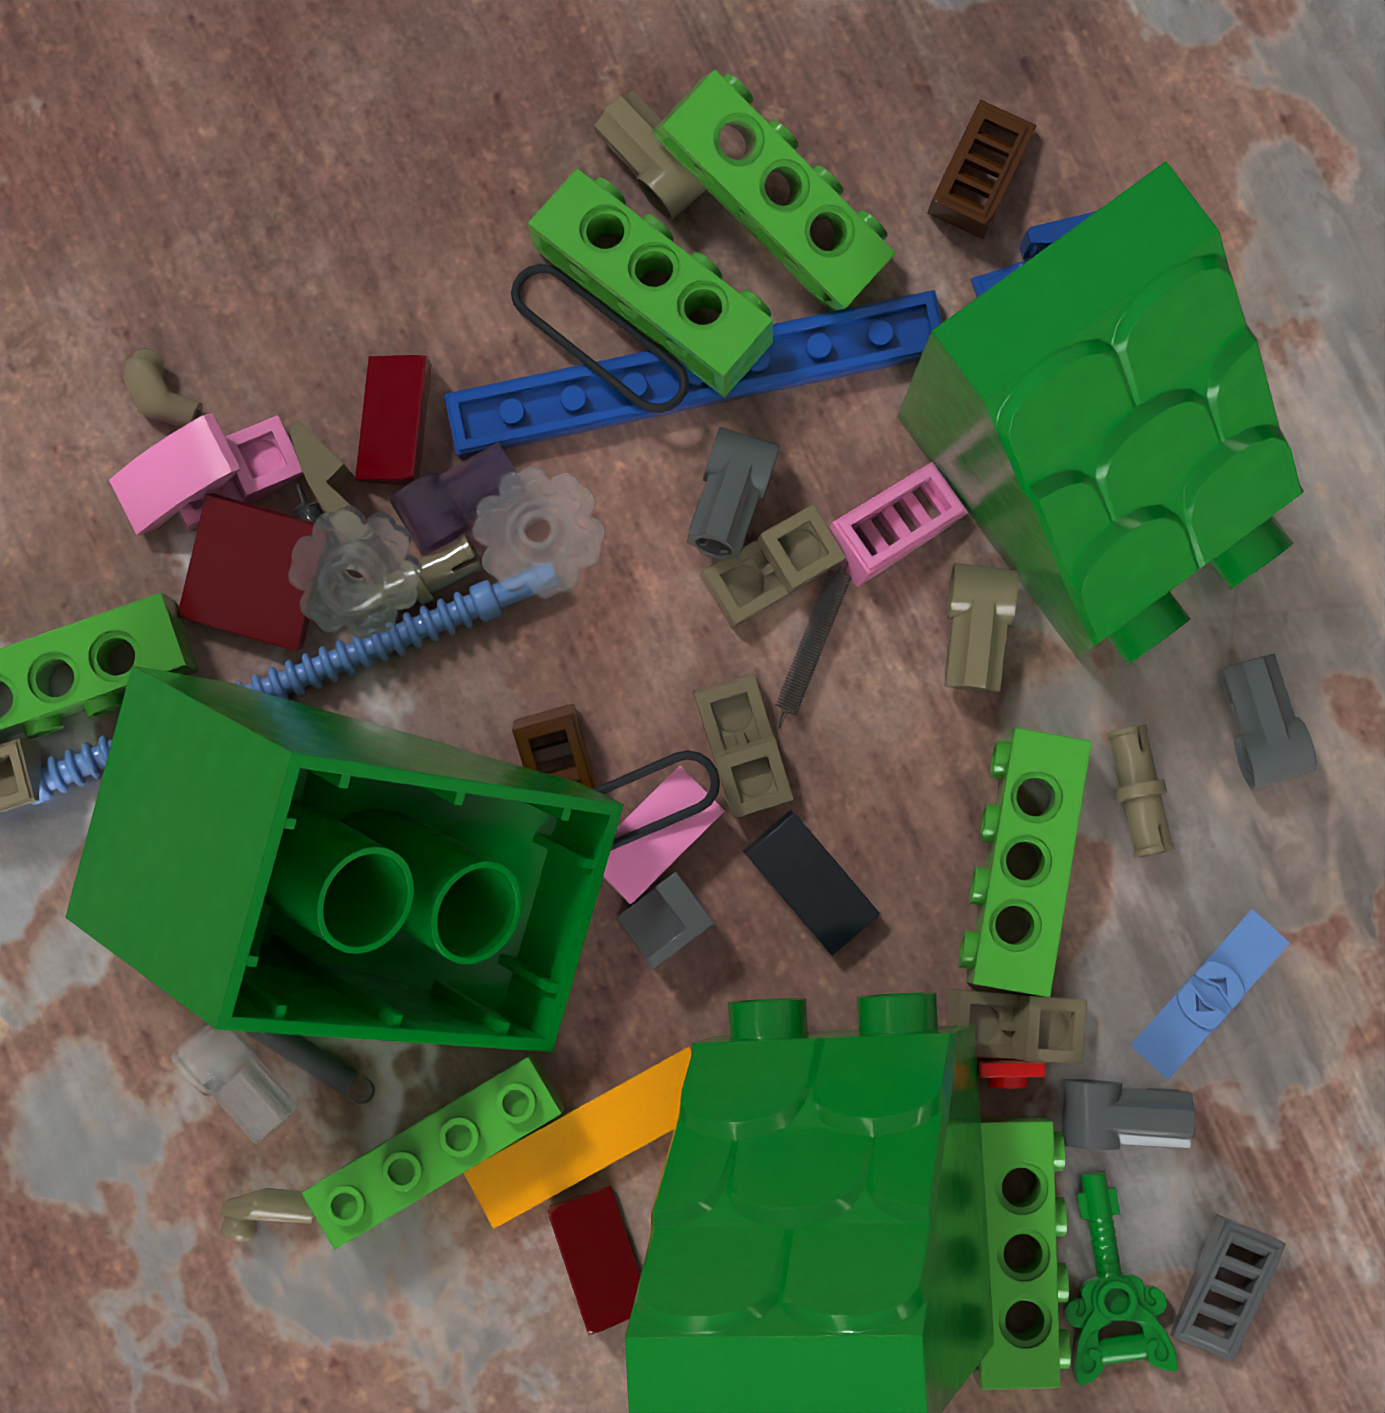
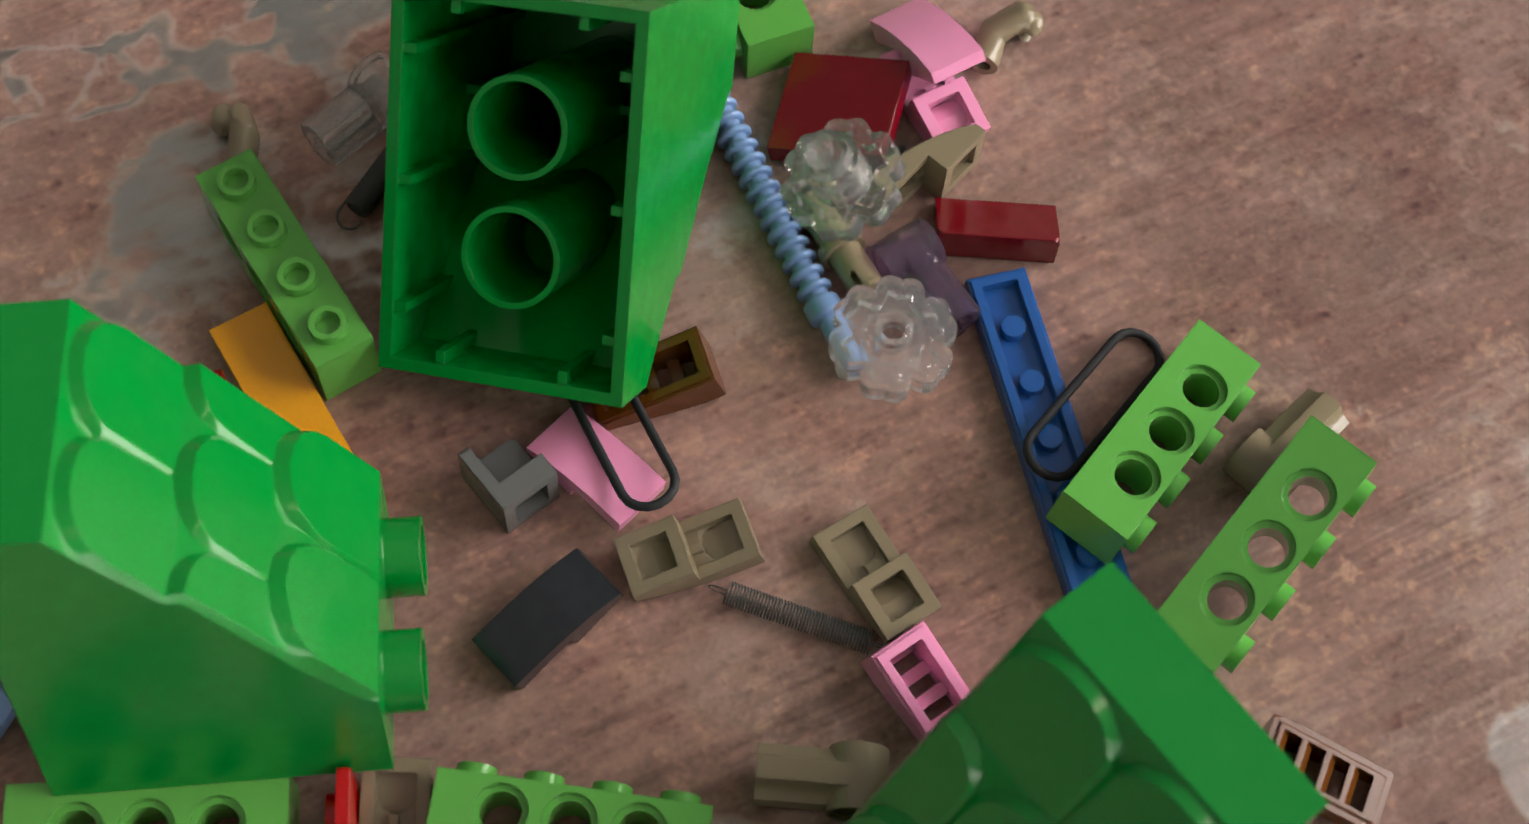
camera: 80 degrees right, 20 degrees down
dark grey piece [687,426,780,560] -> none

